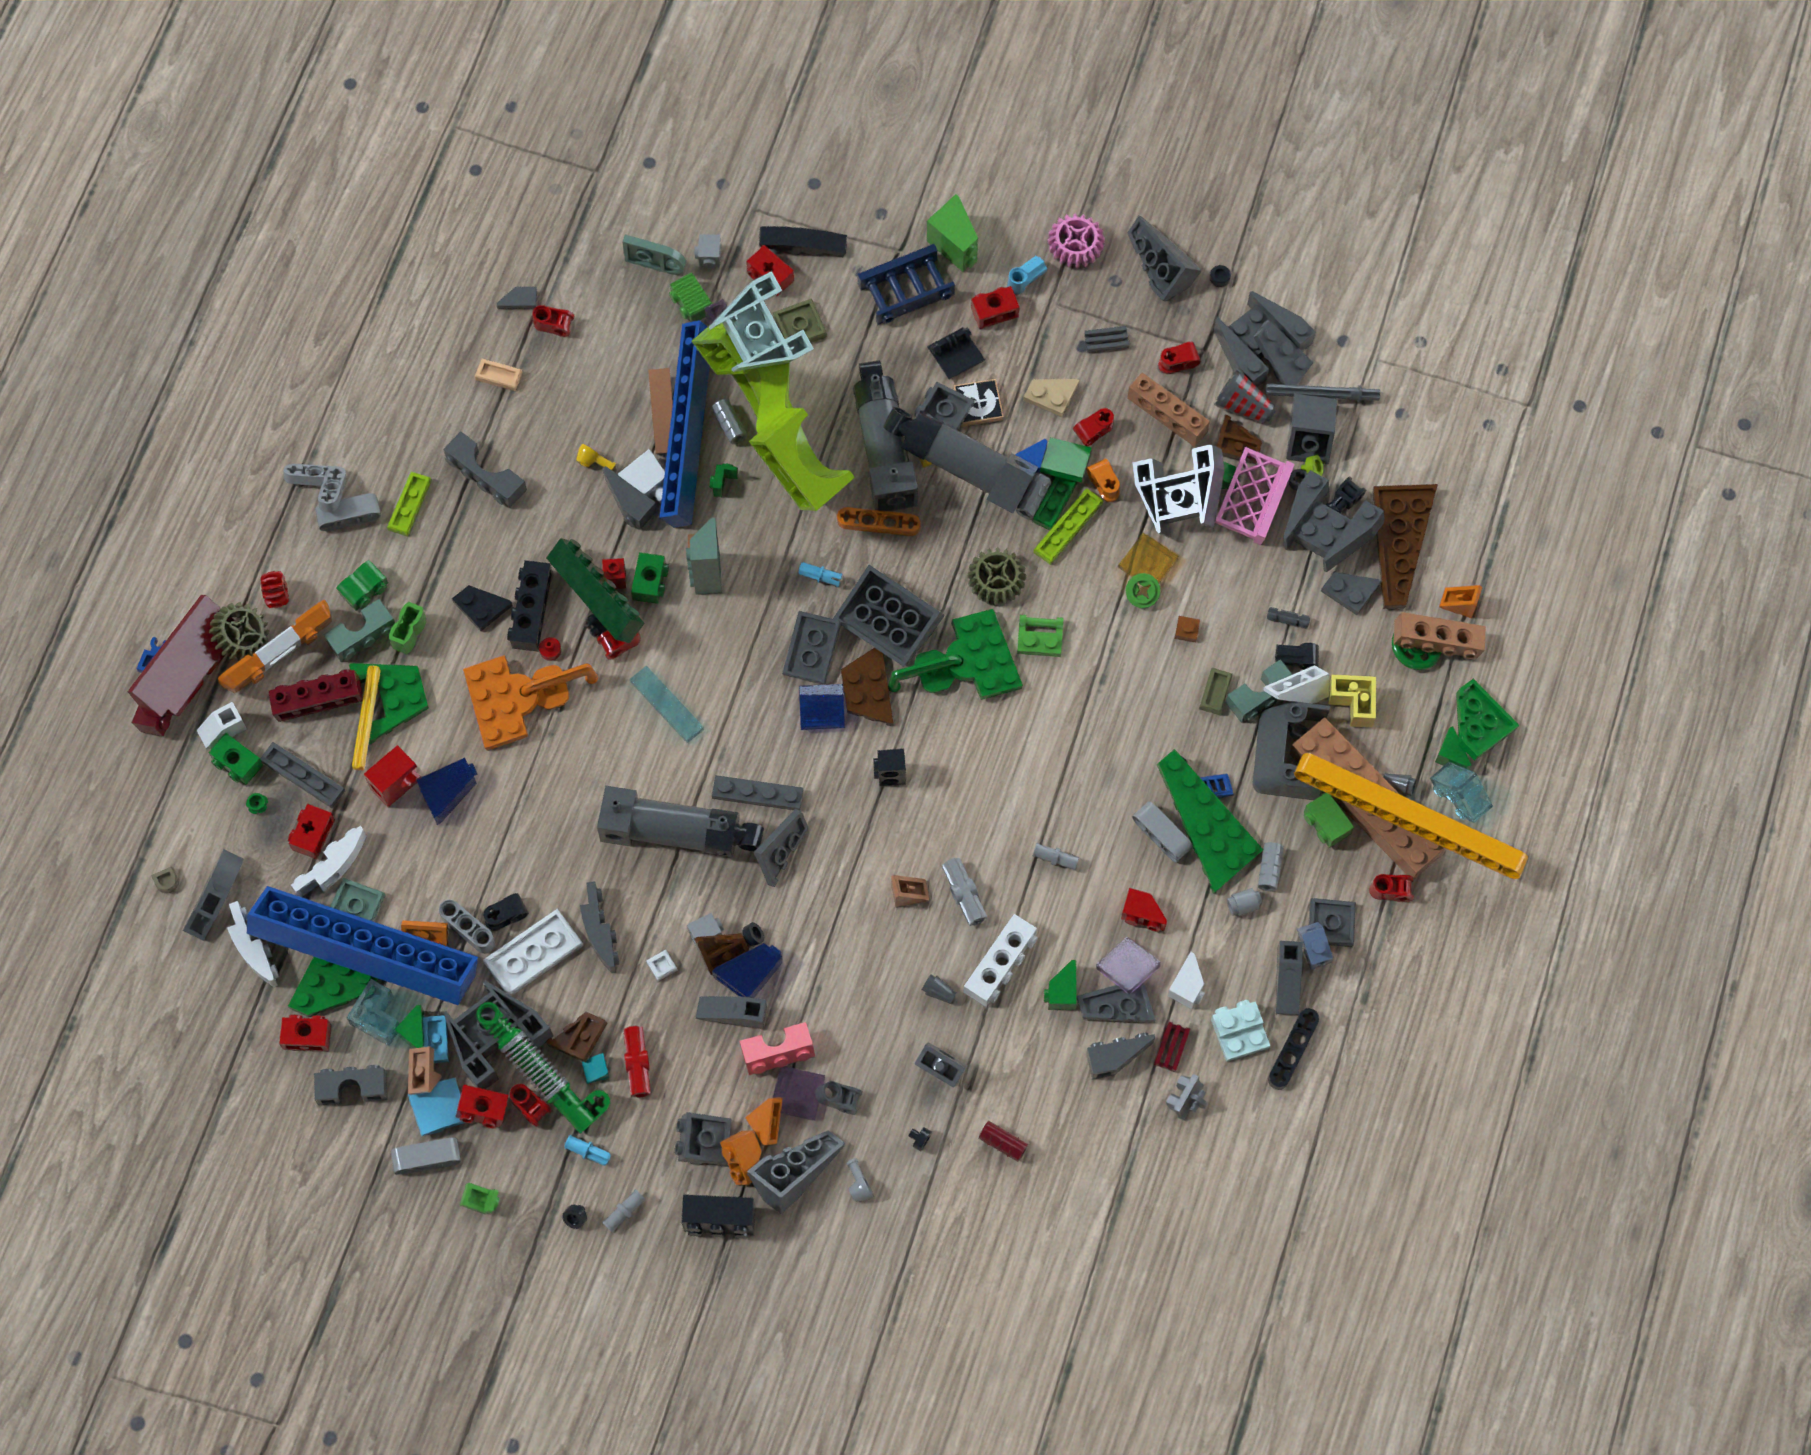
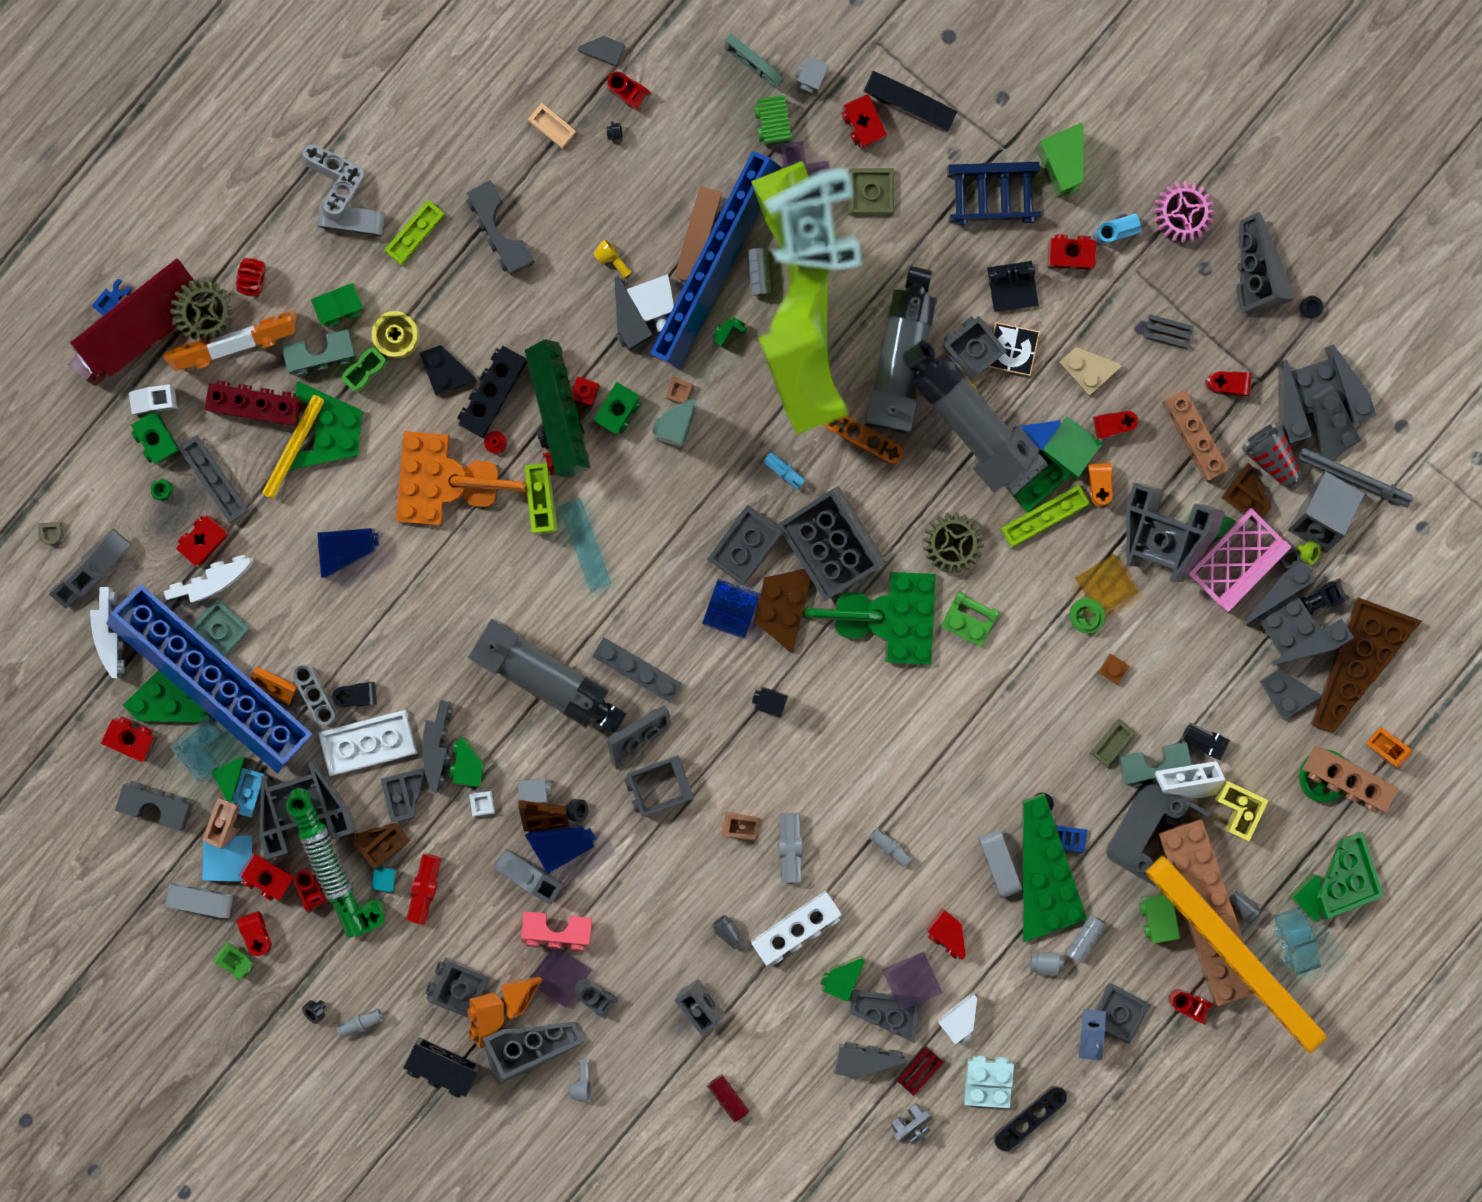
camera: 20 degrees right, 20 degrees up
red piece [364,745,422,808] -> none
medium azure axle [564,1135,611,1166] -> none
black tile [908,1127,932,1152] -> none
dark grey axle [1267,607,1310,628] -> none
dark grey slope [1276,941,1303,1015] -> none
none -> red piece [237,911,272,956]
none -> light yellow brick [372,311,420,359]
none -> dark grey wing [381,768,425,823]
none -> green slope [449,737,485,787]
none -> lime slope [524,463,558,535]
none -> black plate [607,121,623,144]
none -> dark grey window [624,755,694,817]

